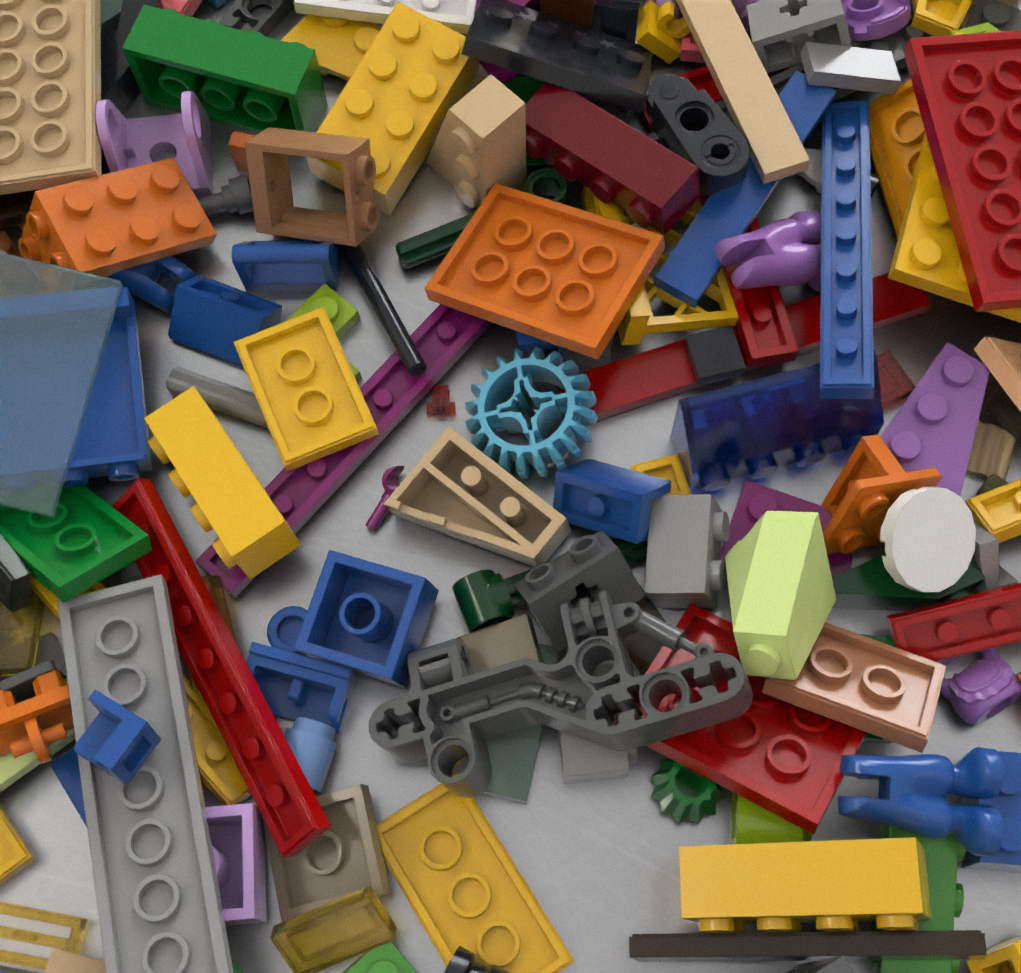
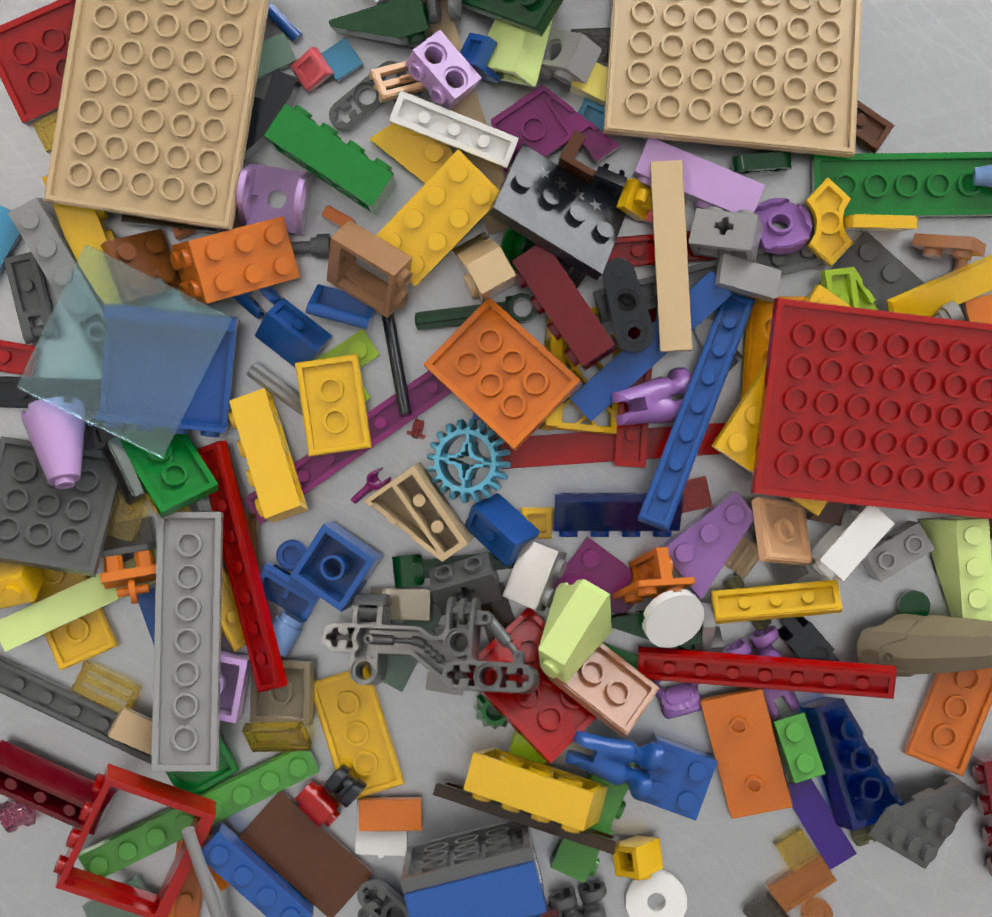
camera: 10 degrees right, 20 degrees up
blue panel [74,690,161,786] -> none
black tile [684,325,746,386] -> none

